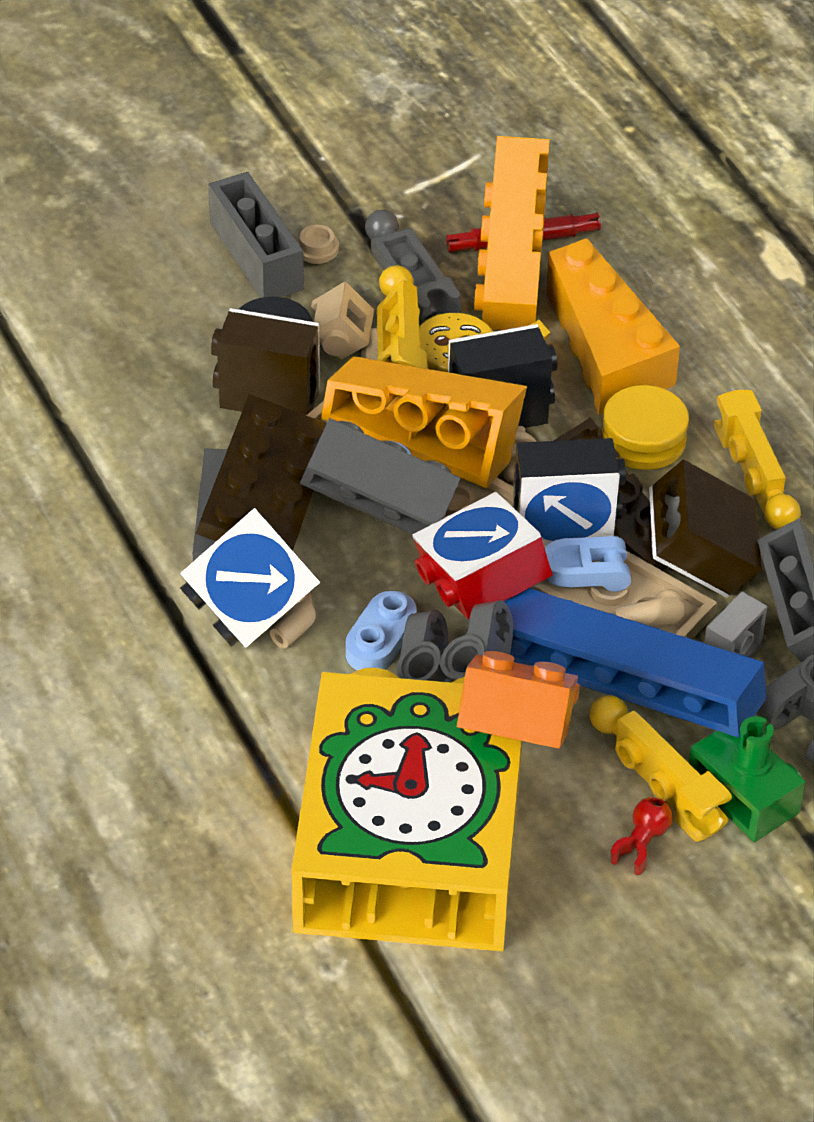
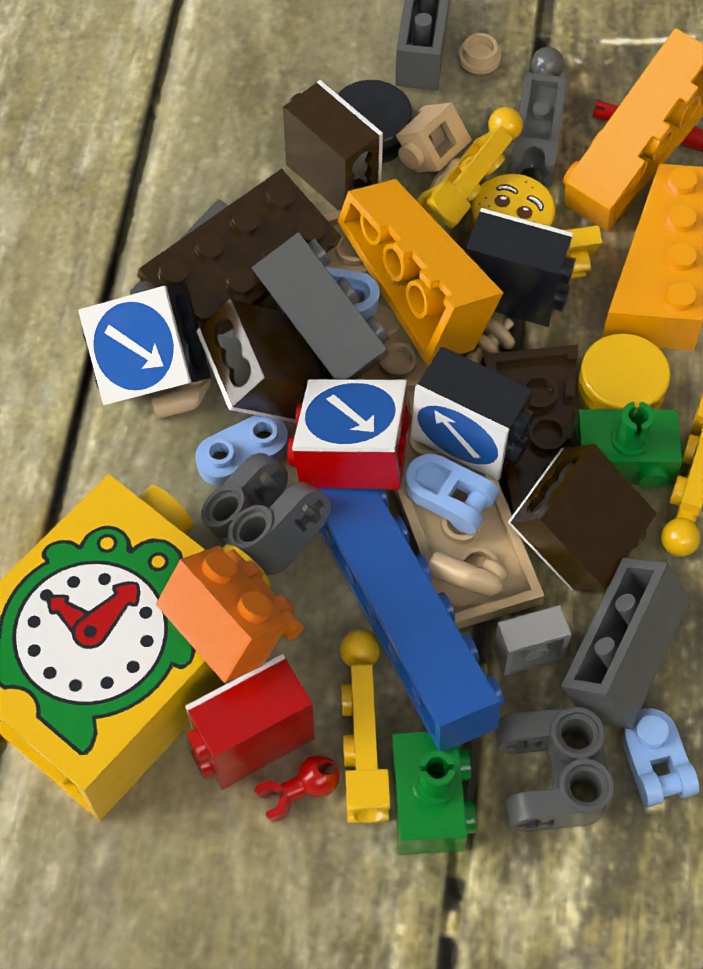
camera: 35 degrees right, 15 degrees up
none -> red piece [185,654,315,790]
none -> dark brown piece [197,298,325,423]
none -> green brick [573,401,682,489]

